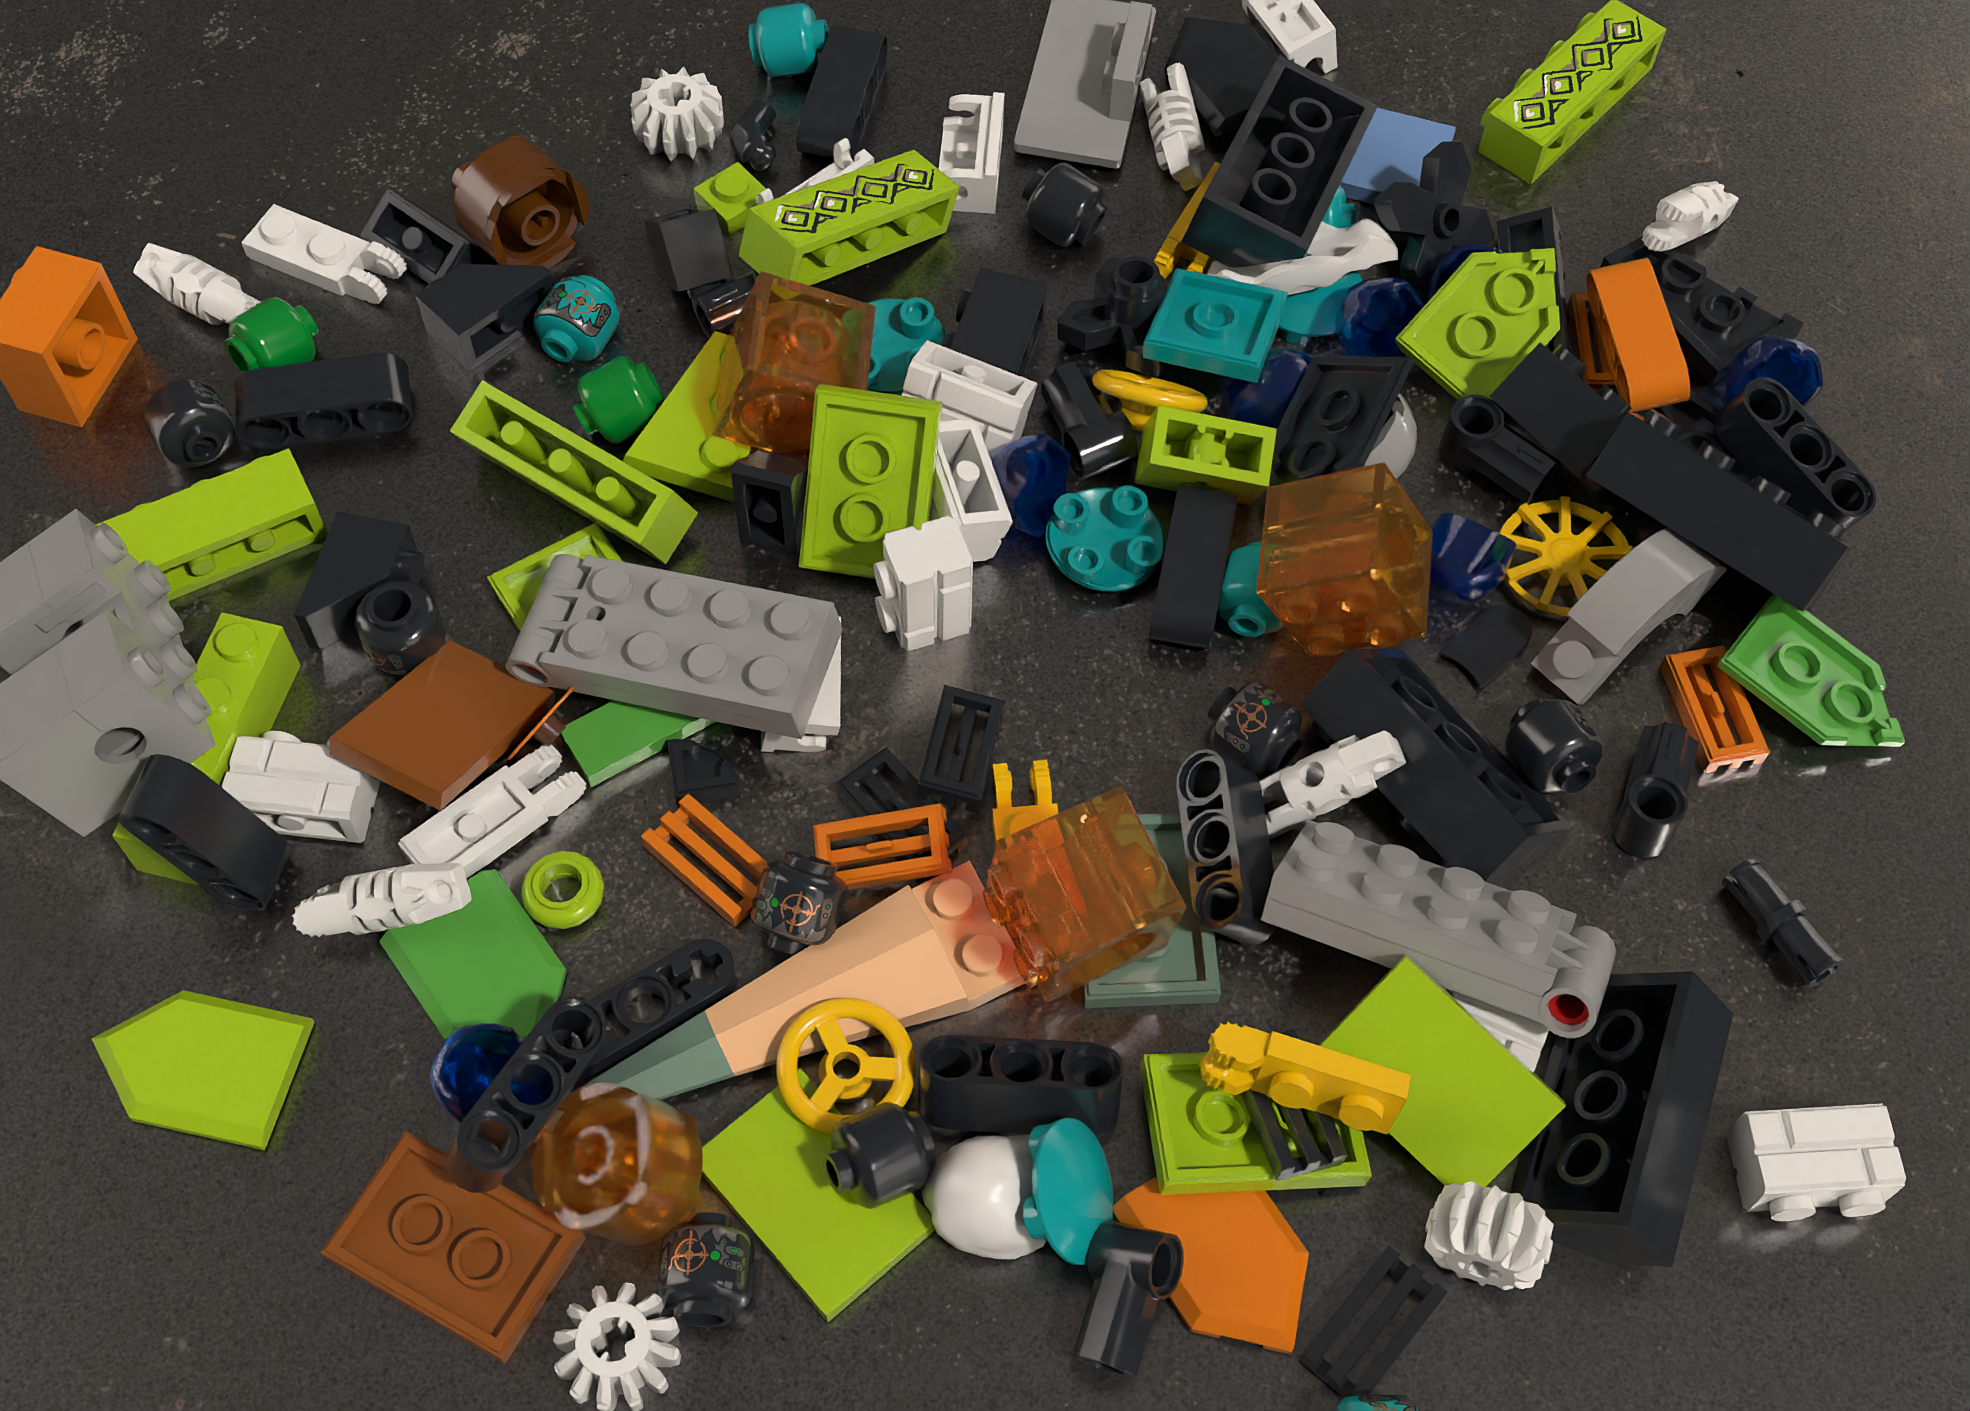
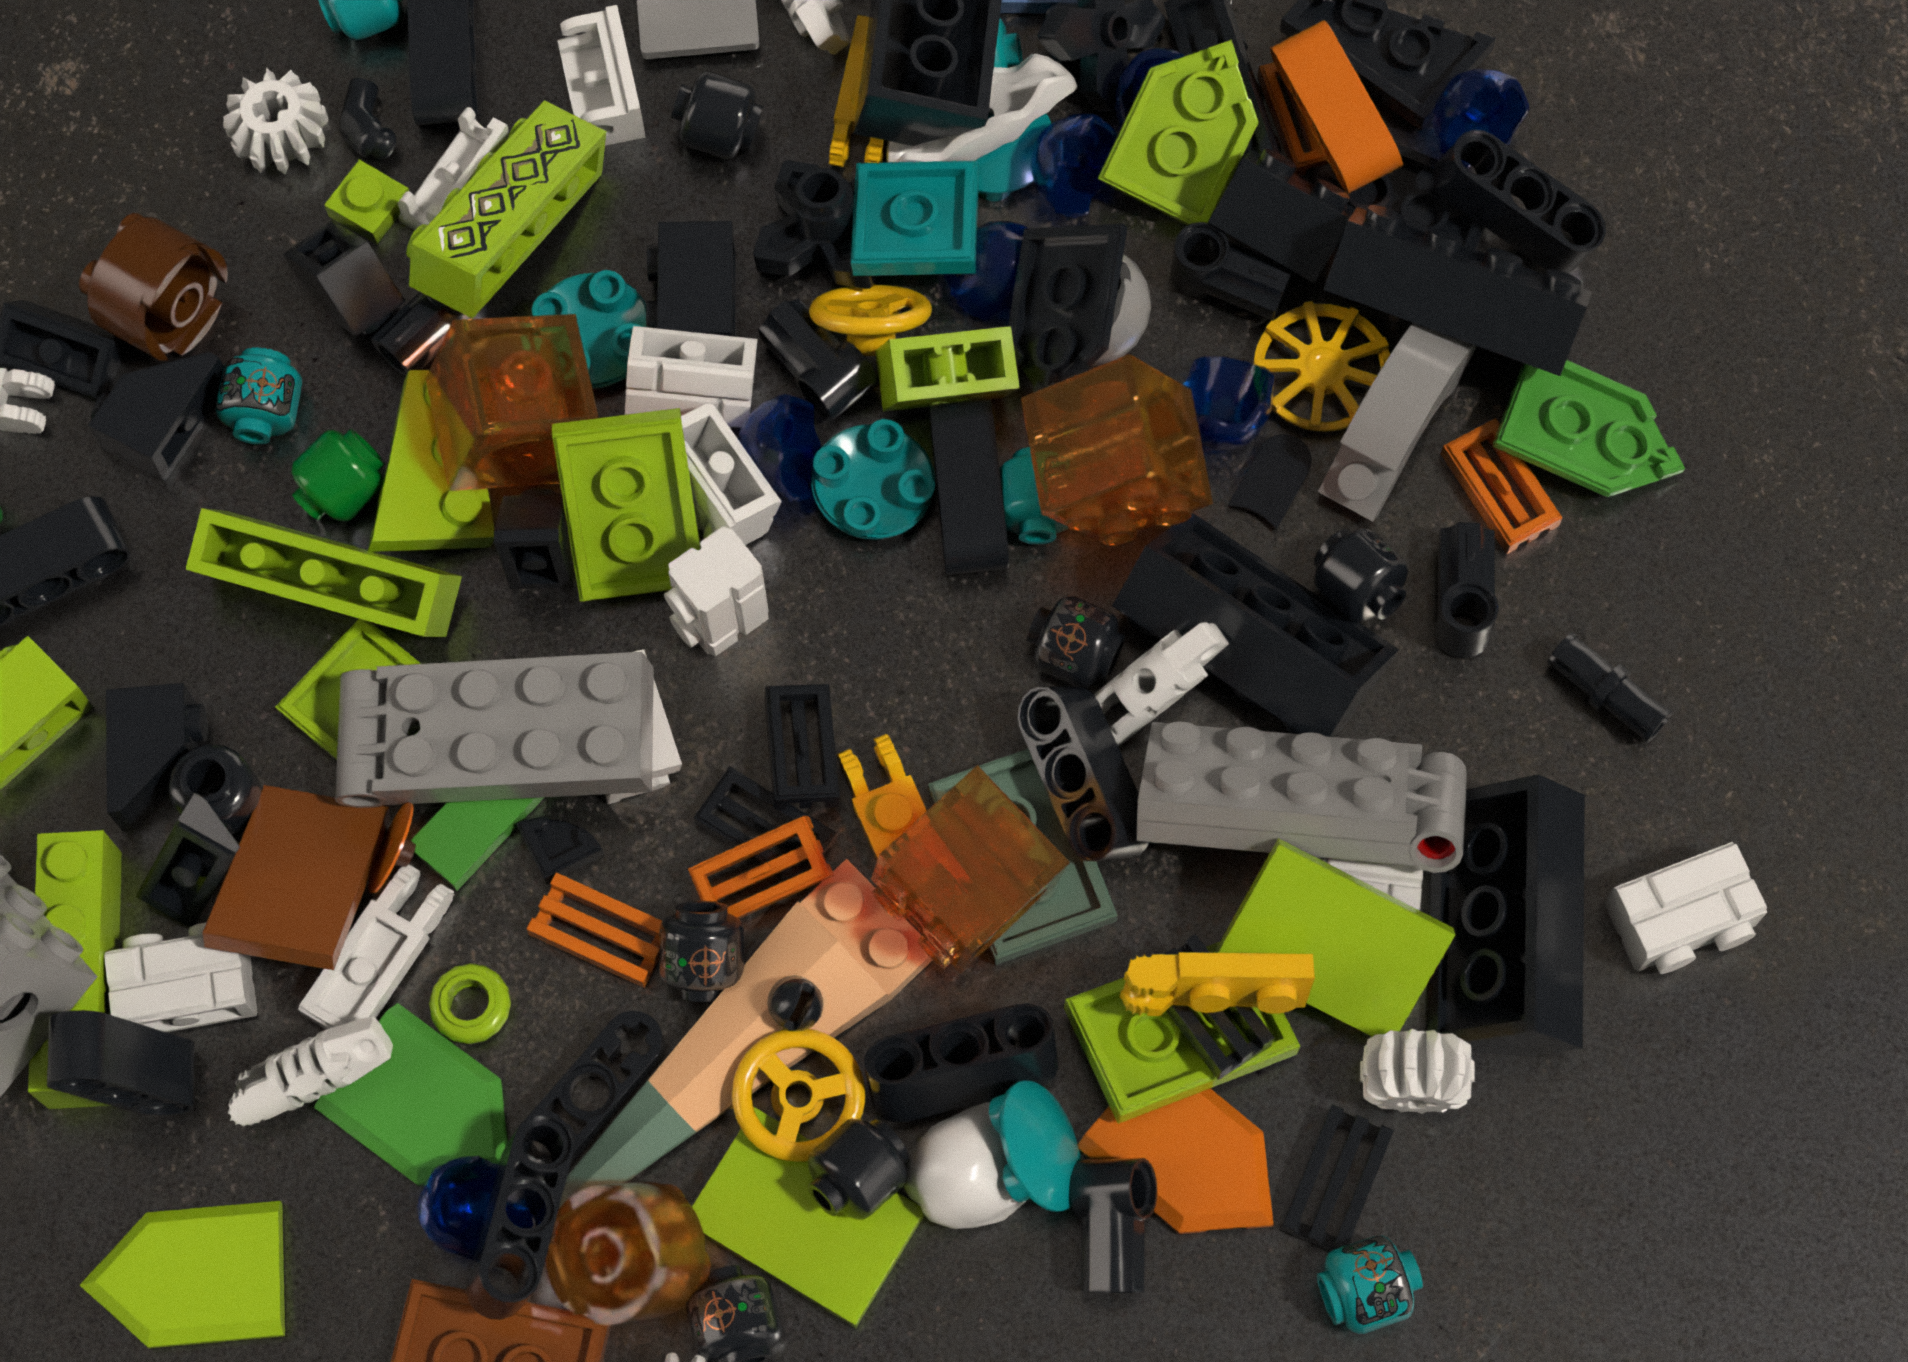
camera: 15 degrees left, 10 degrees up
none -> black slope [136,792,240,927]
none -> black hinge [767,975,824,1032]

